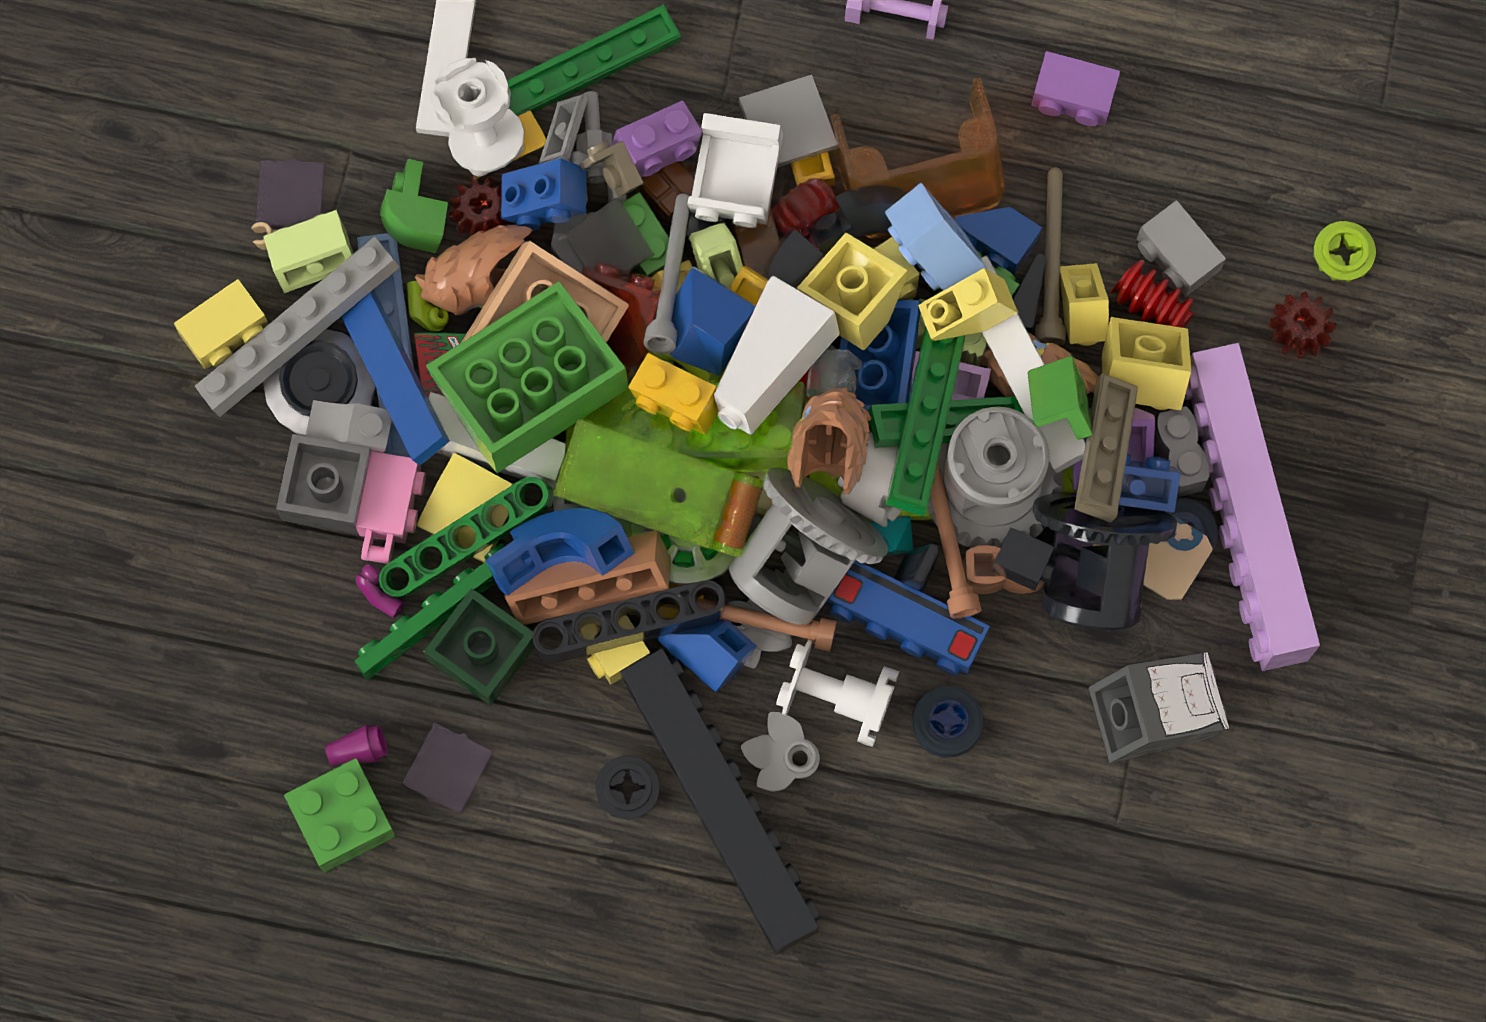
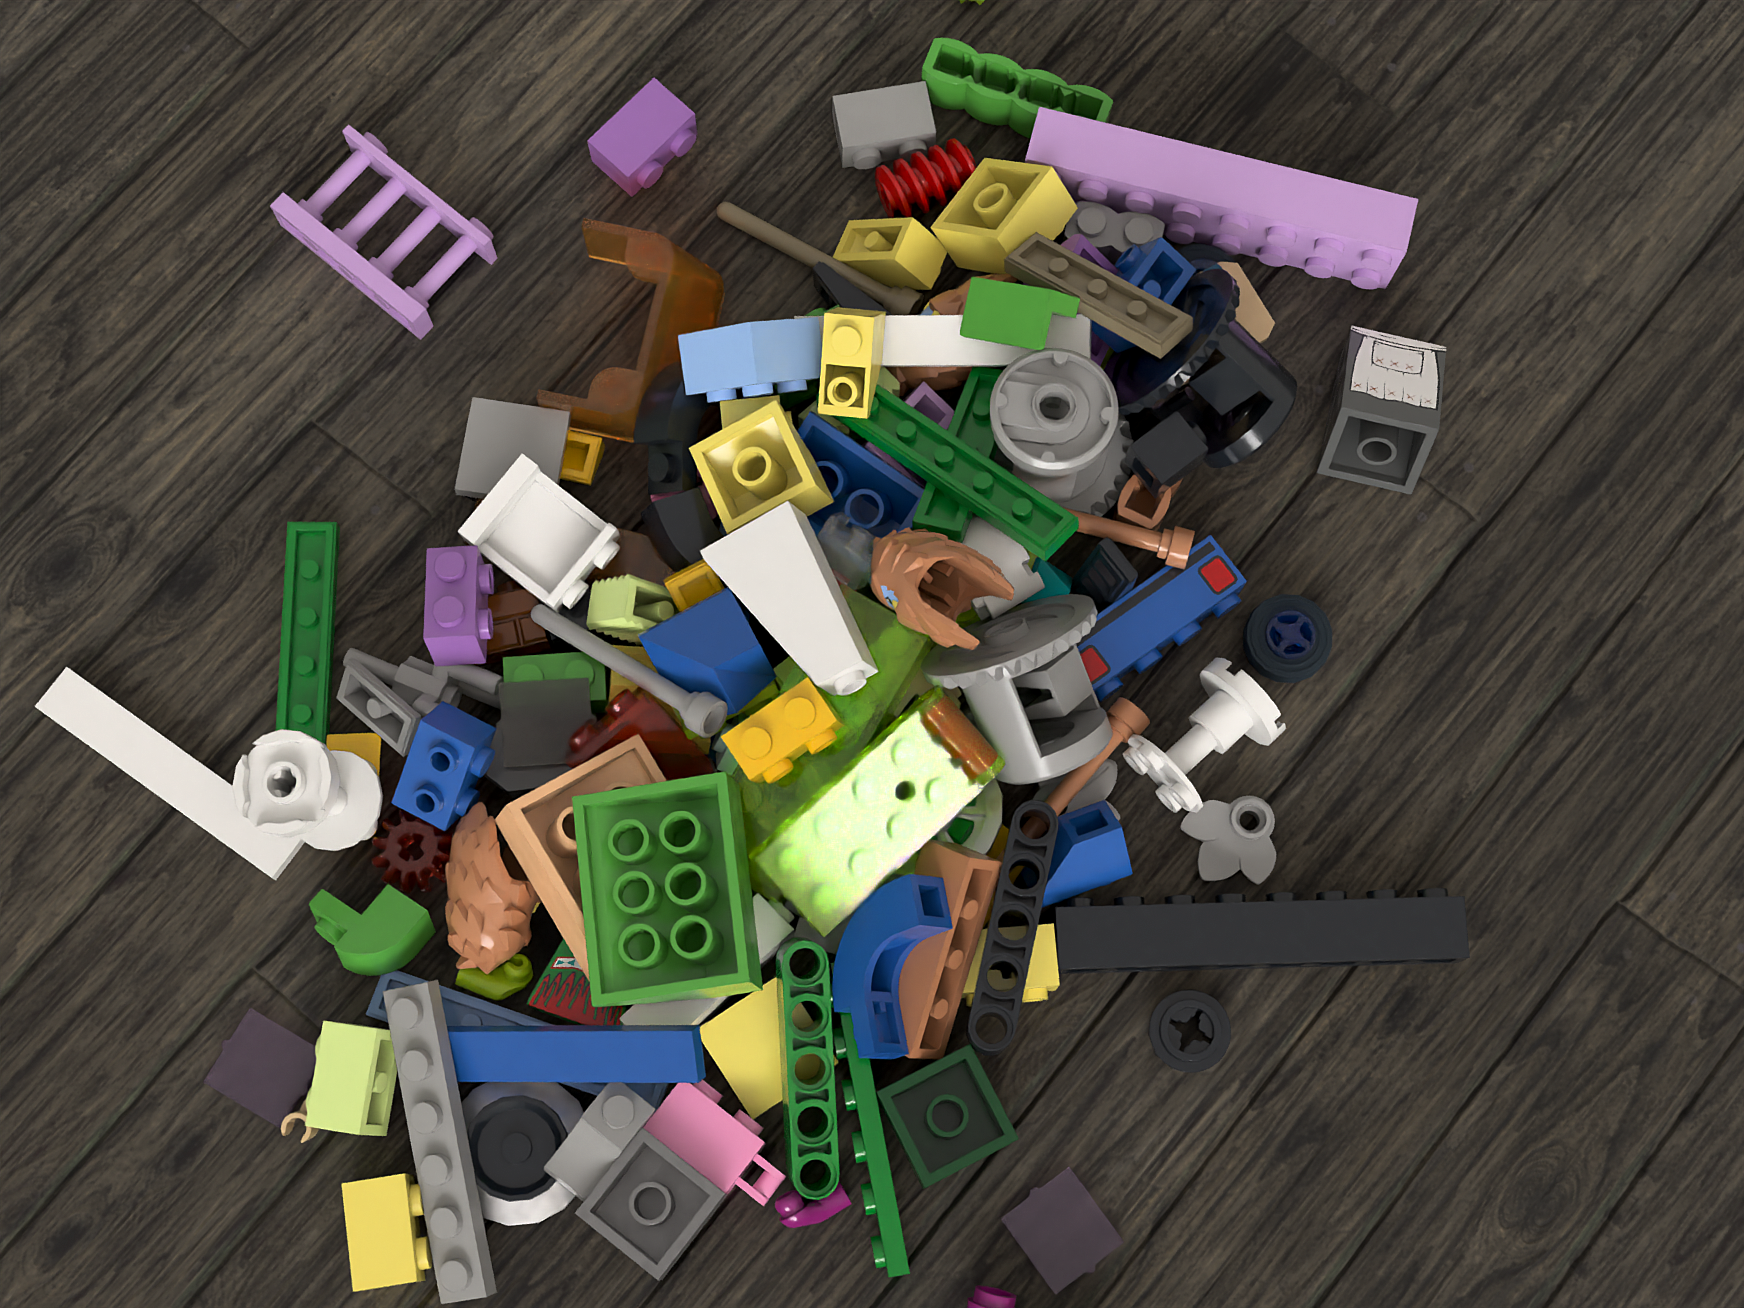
camera: 65 degrees left, 0 degrees up
dark tan bracket [579,140,643,198] -> none
clear red gear [773,178,839,238] -> none
blue slope [954,207,1042,275] -> none
clear red gear [1268,291,1336,359] -> none
none -> bright green brick [921,38,1113,139]

